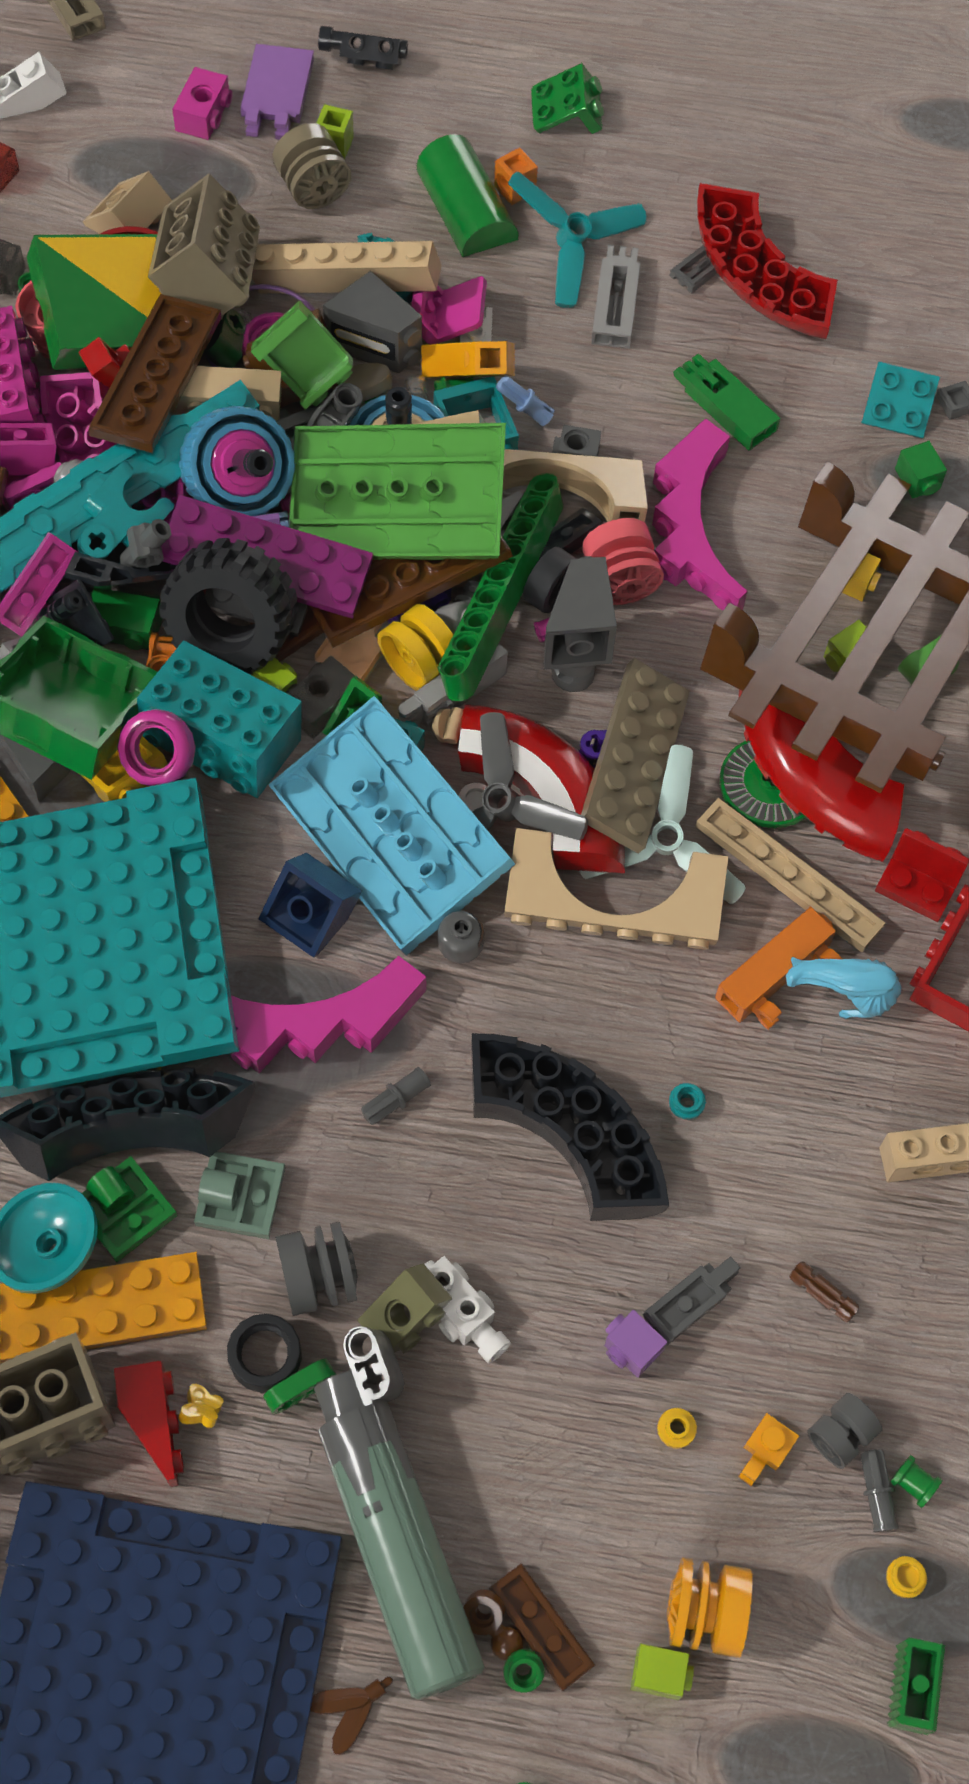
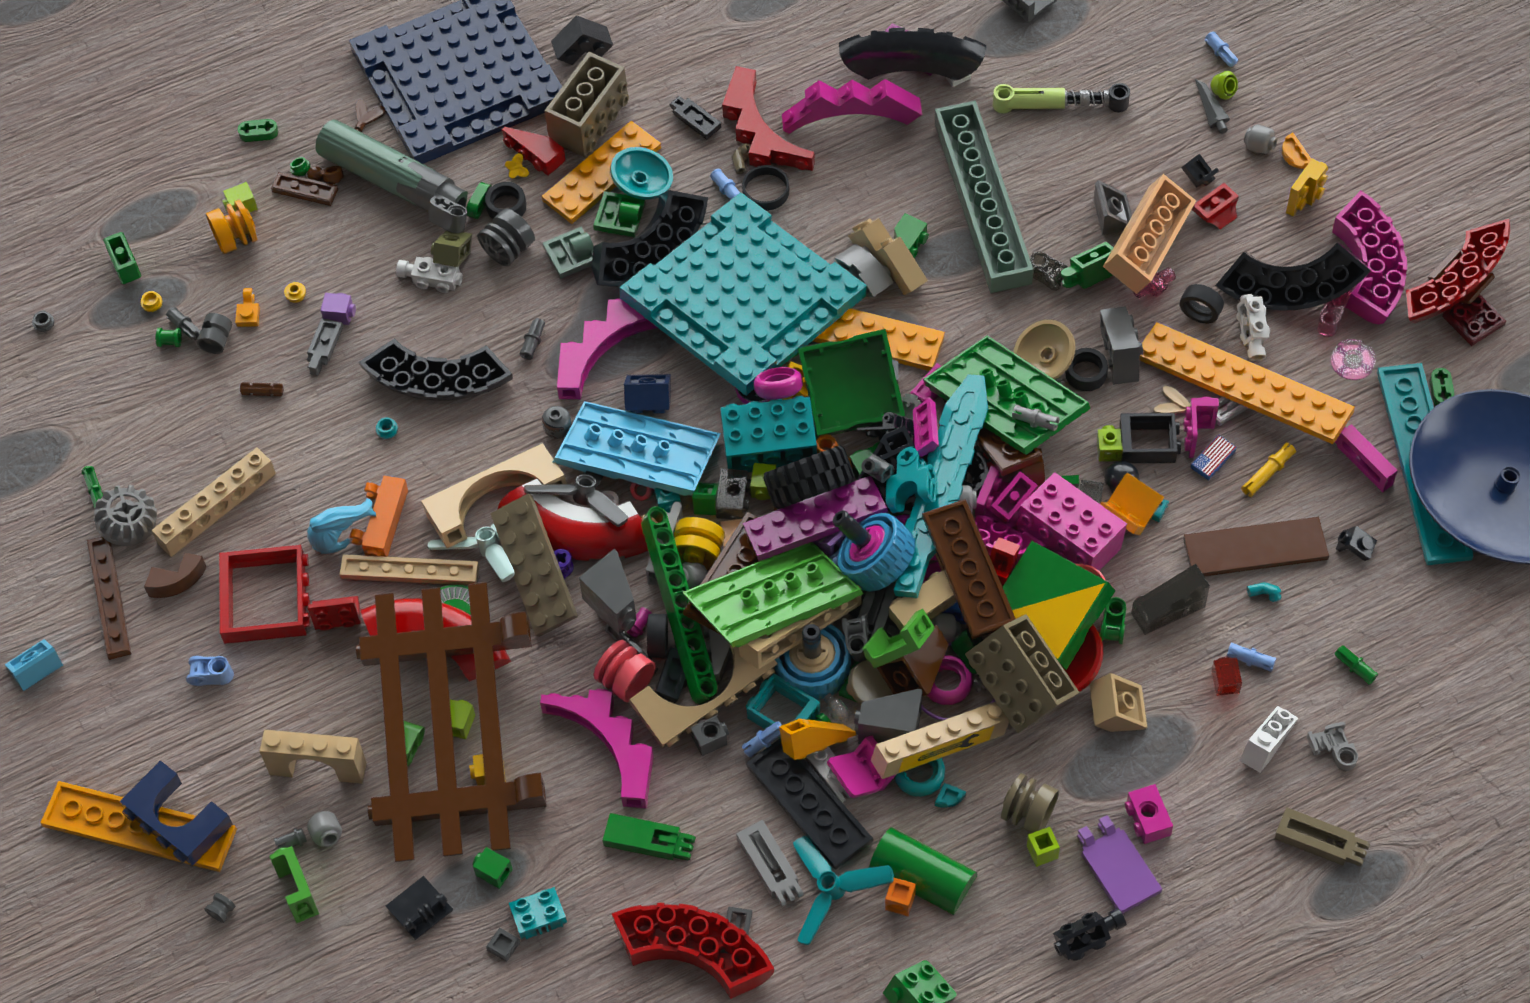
camera: 150 degrees right, 5 degrees down
none -> black plate [746,738,873,870]

